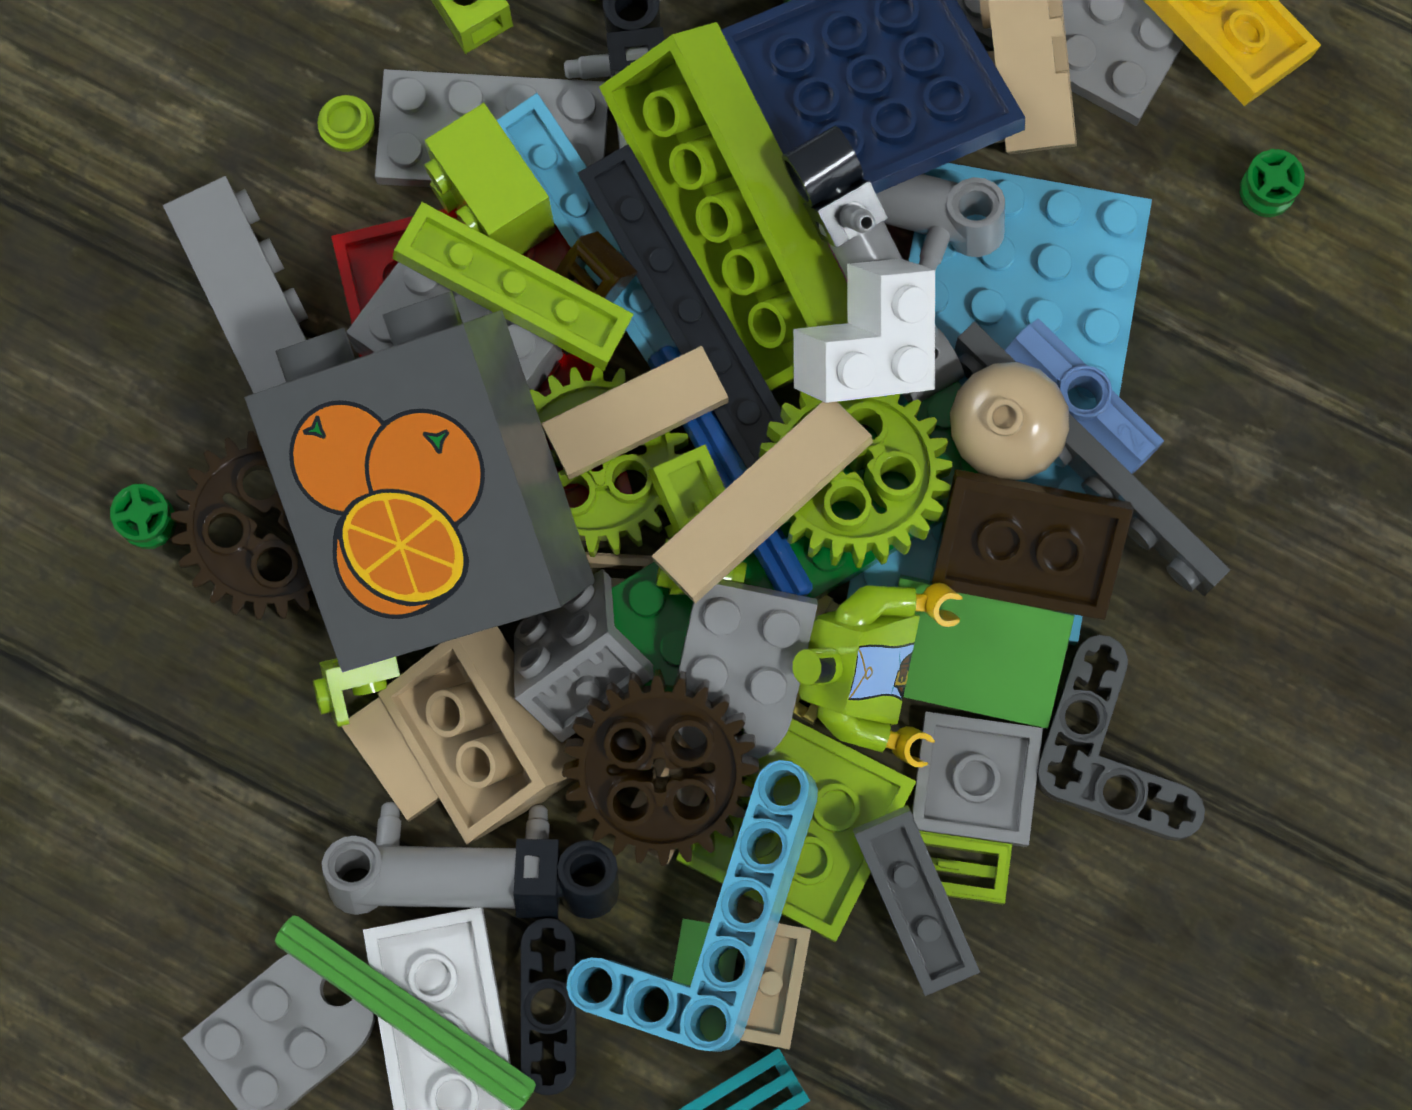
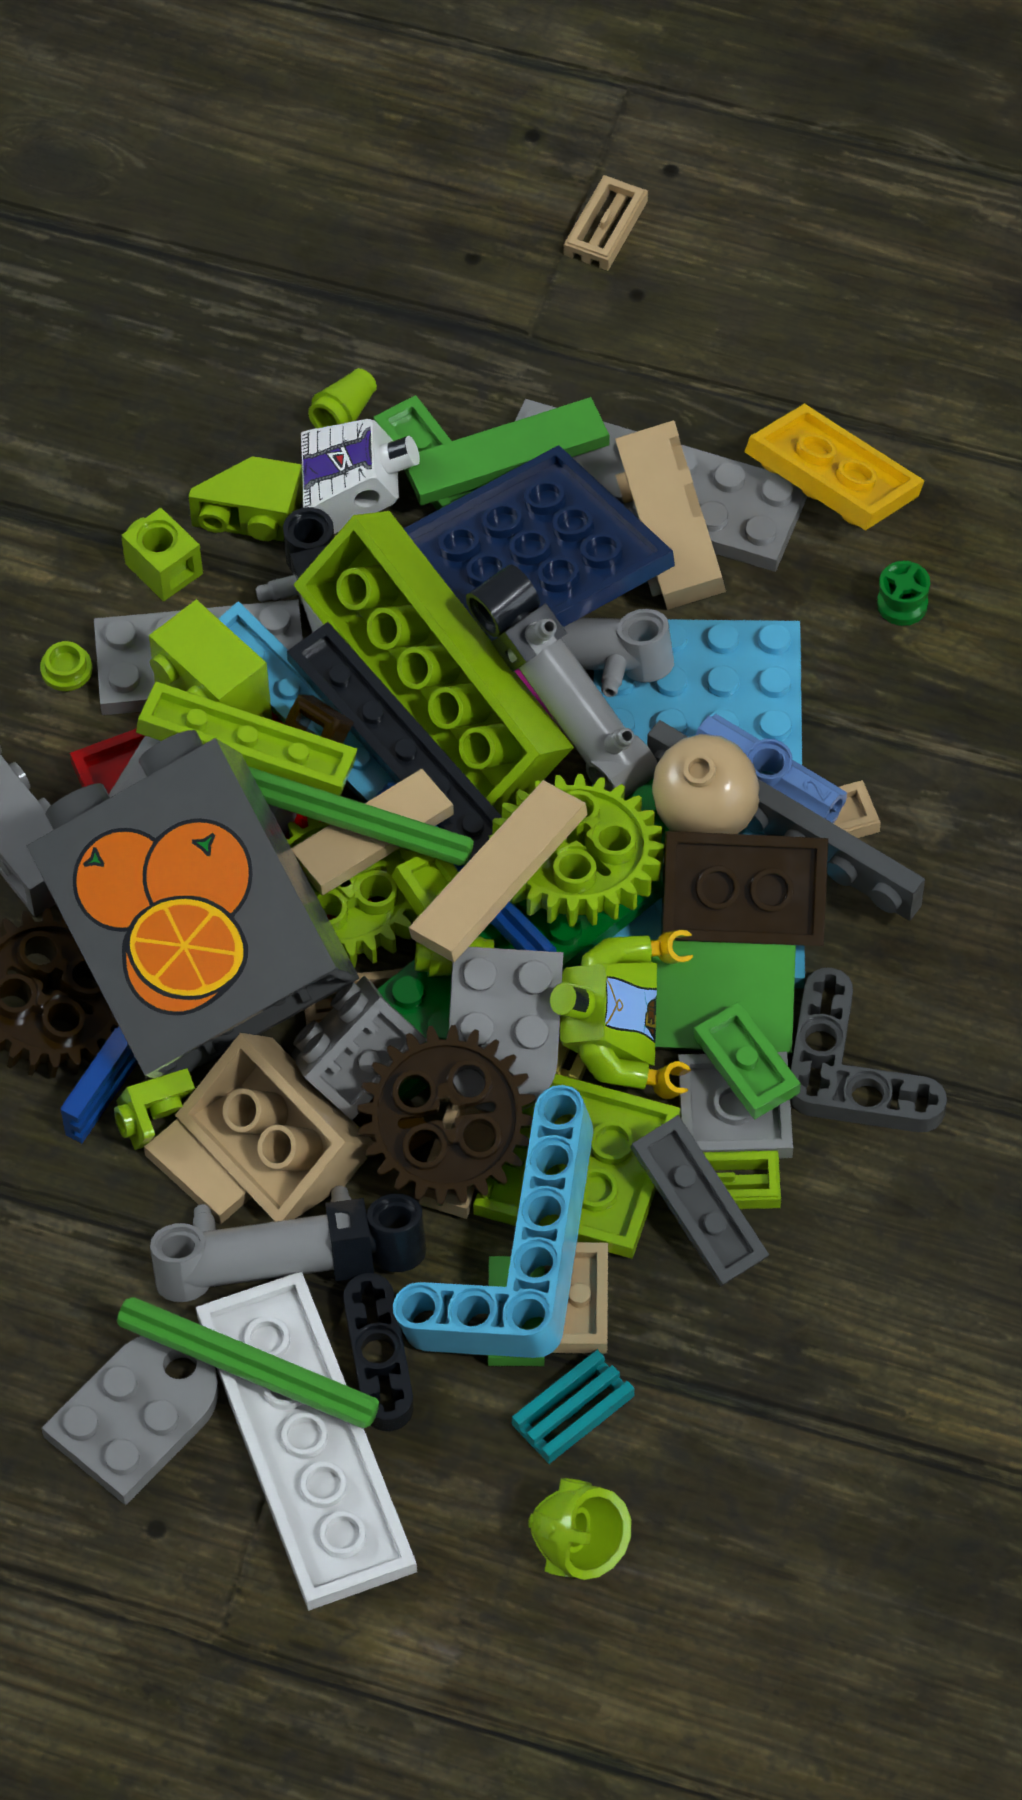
camera: 10 degrees left, 20 degrees down
white brick [793,258,935,403] -> none
none -> blue tile [60,1027,138,1144]
none -> bright green axle [248,766,474,866]
none -> bright green plate [693,1002,801,1120]
none -> tan tile [833,780,881,838]

